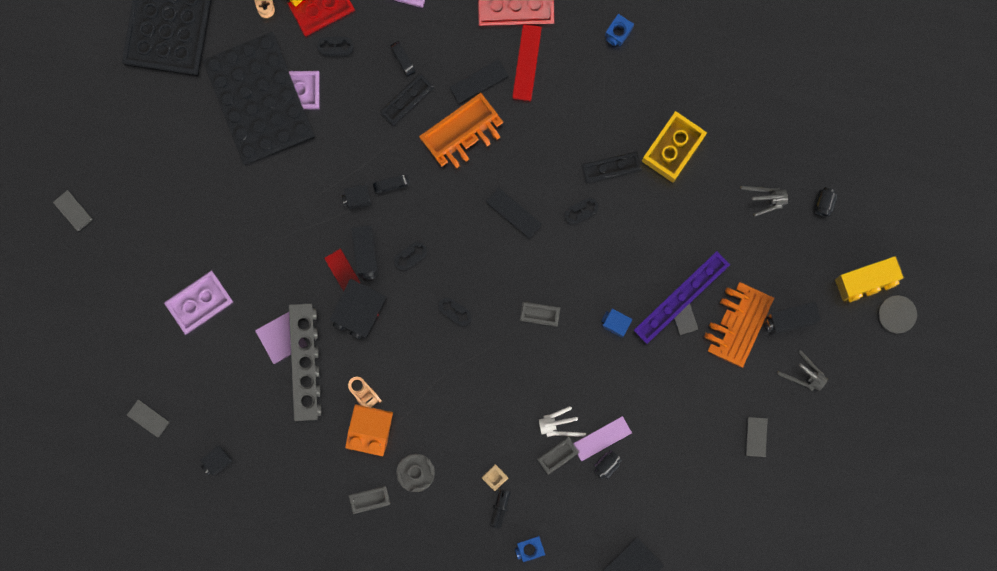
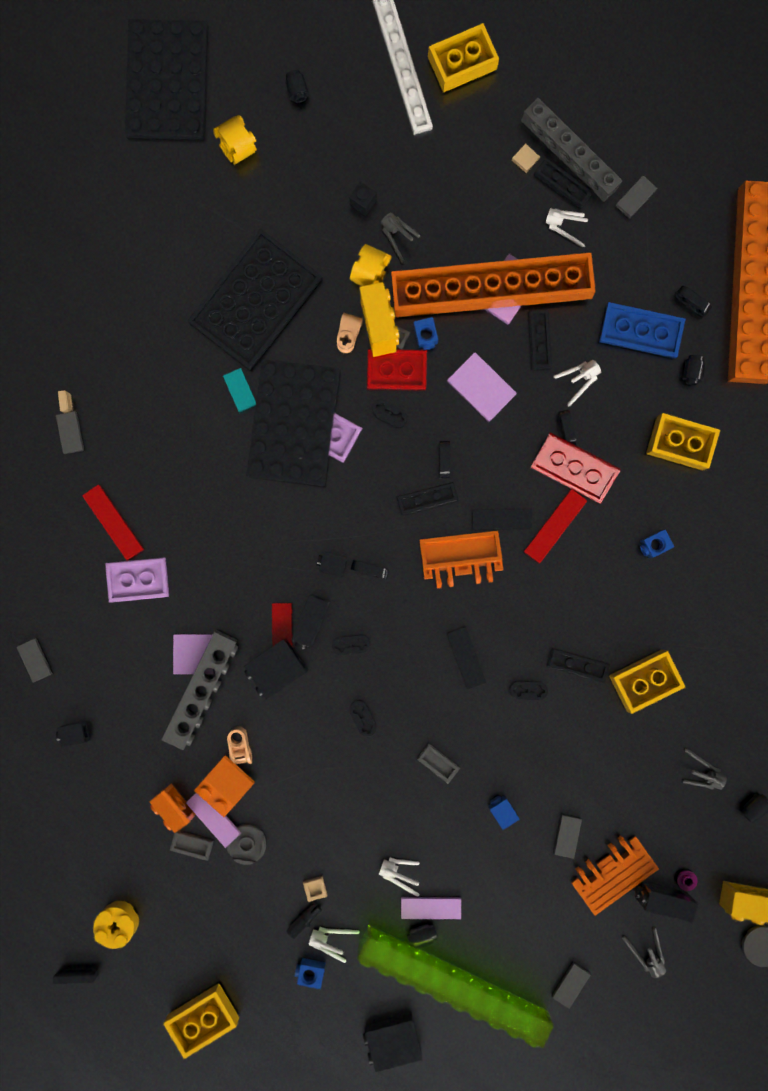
camera: 25 degrees right, 5 degrees up
dark grey tile [537,437,580,475] -> none
dark purple plate [633,251,730,345] -> none
none -> tan tile [58,390,73,413]
none -> red tile [82,484,144,561]
none -> orange slope [150,783,196,833]
none -> lavender tile [186,793,241,848]
none -> teal tile [223,368,256,413]
none -> white plant [309,927,360,963]
none -> clear neon green brick [357,925,554,1048]
none -> magenta plate [677,870,698,891]

